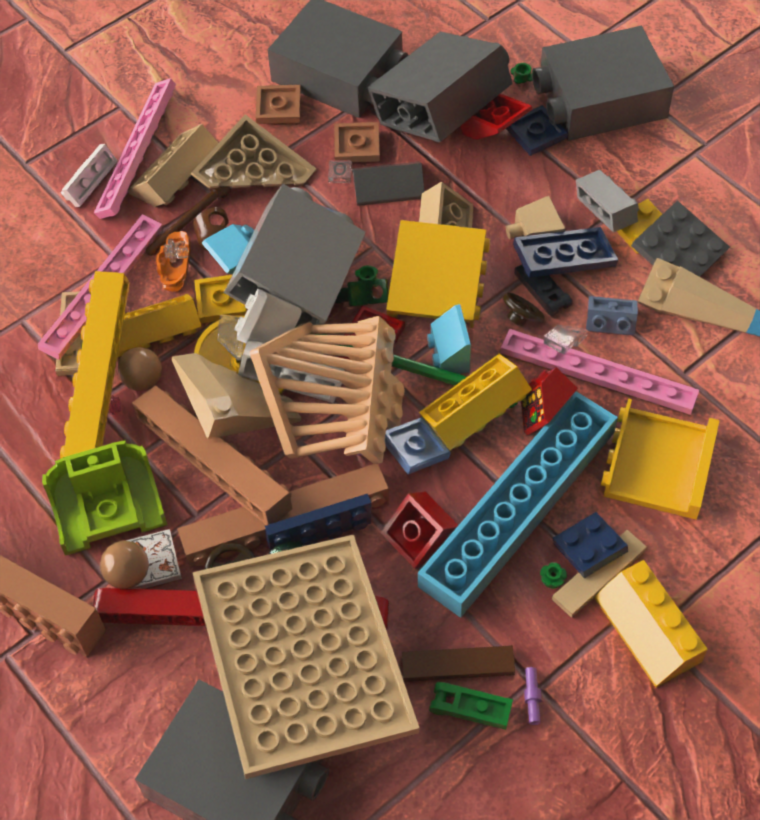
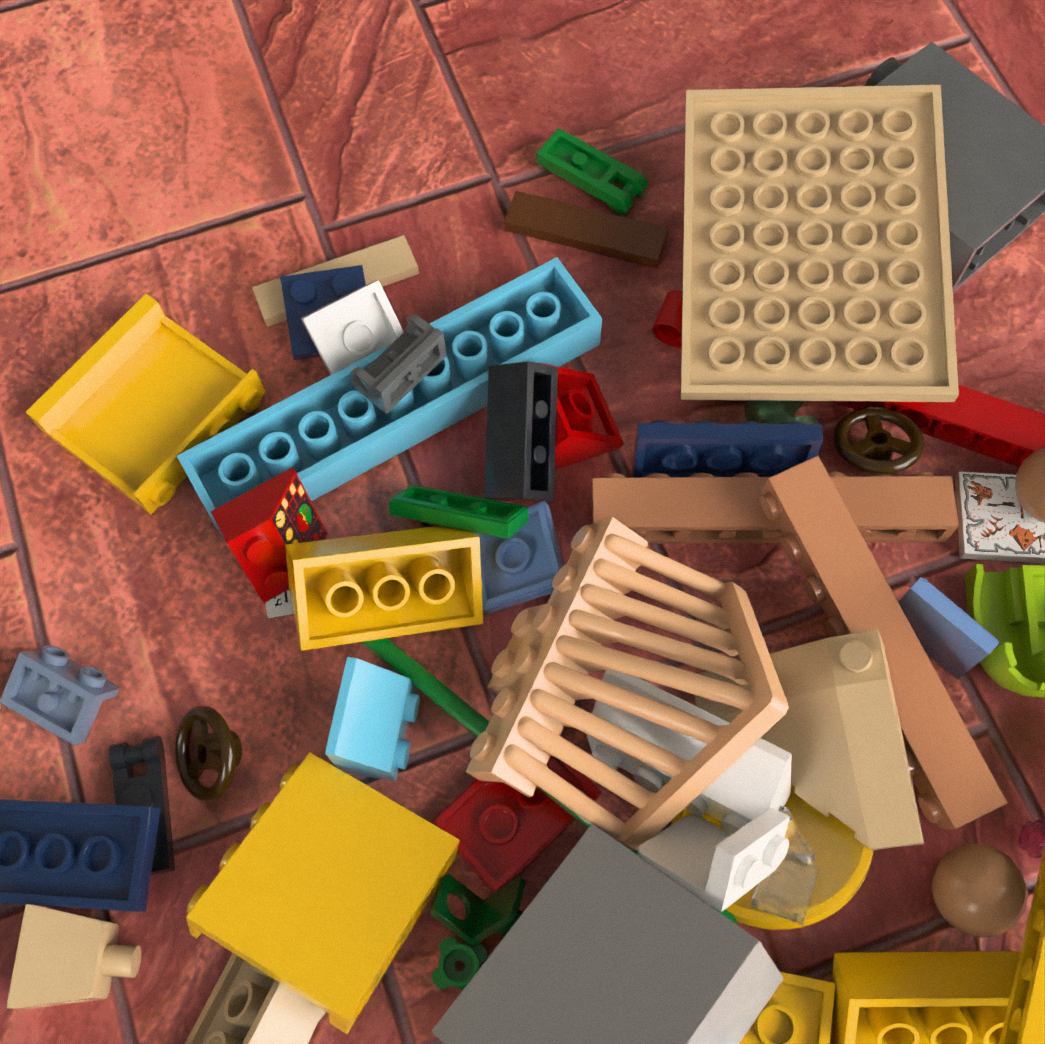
camera: 160 degrees left, 10 degrees up
bright pink plate [501,329,699,415] -> none
medium lavender bar [524,667,542,725] -> none
green plate [540,563,567,589] -> none
clear slope [544,325,588,354] -> none
yellow slope [594,560,708,688] -> none
none -> white tile [301,280,404,375]
none -> dark grey hinge [350,313,447,414]
none -> green tile [388,484,528,539]
none -> black brick [484,361,558,501]
none -> medium blue tile [898,577,1000,680]

